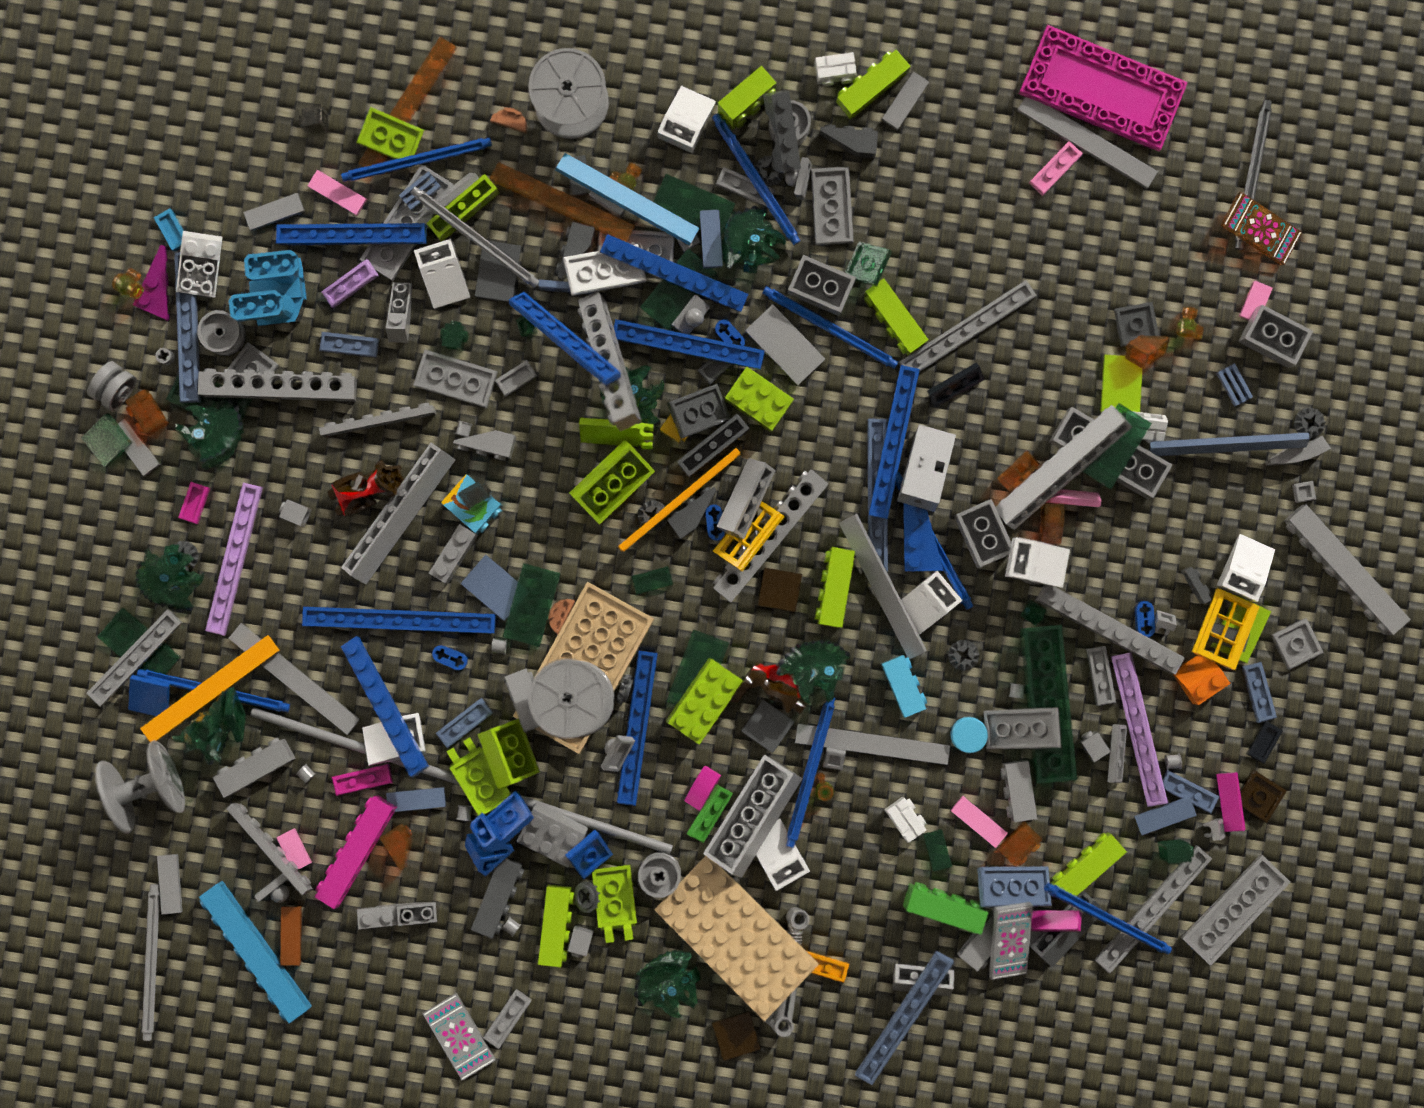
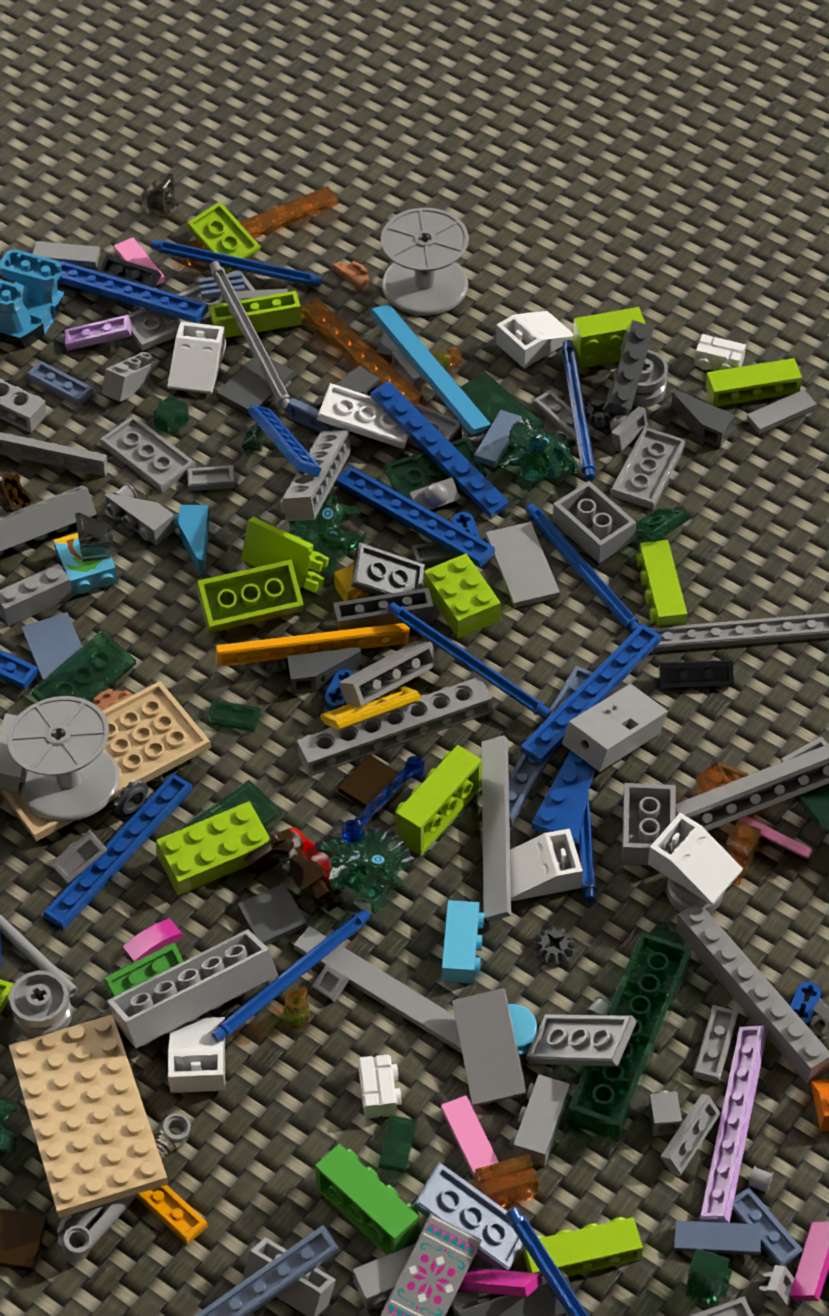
camera: 25 degrees right, 35 degrees down
light grey axle [491,638,507,655] -> none
none -> black plate [98,255,161,288]
none -> dark azure slope [175,505,210,575]
none -> clear blue piece [341,756,425,843]
none -> blue piece [387,603,552,720]
none -> light grey tile [452,988,527,1107]

